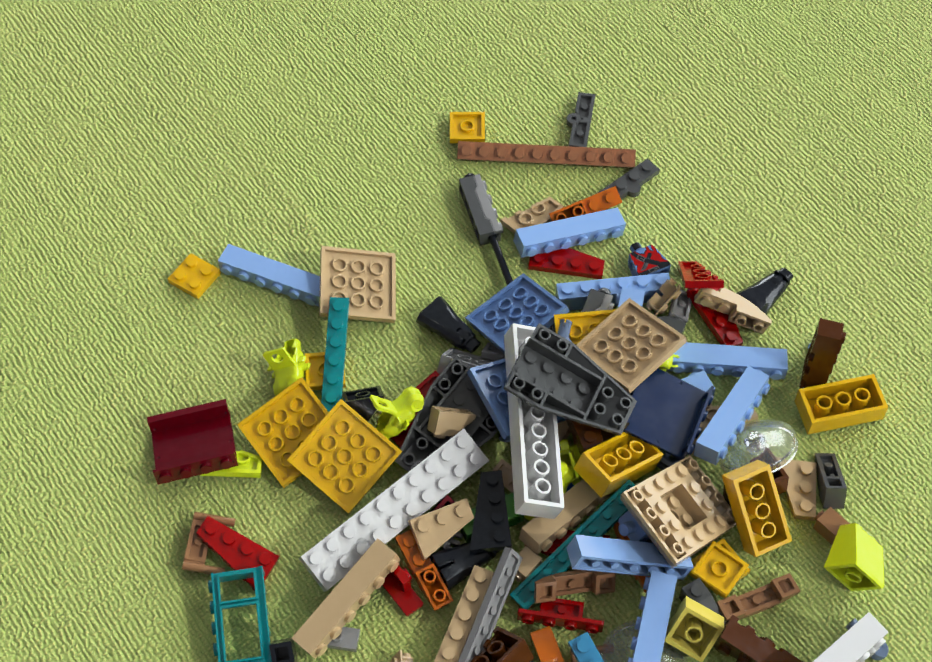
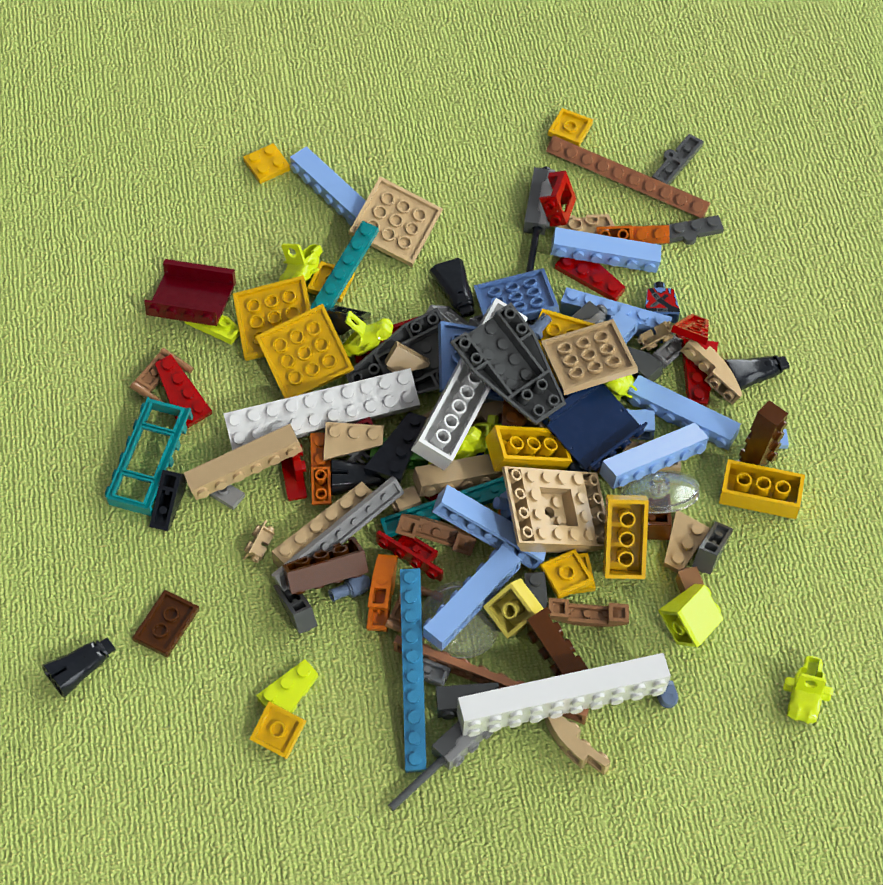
camera: 25 degrees right, 0 degrees up
none -> red panel [539,170,577,227]

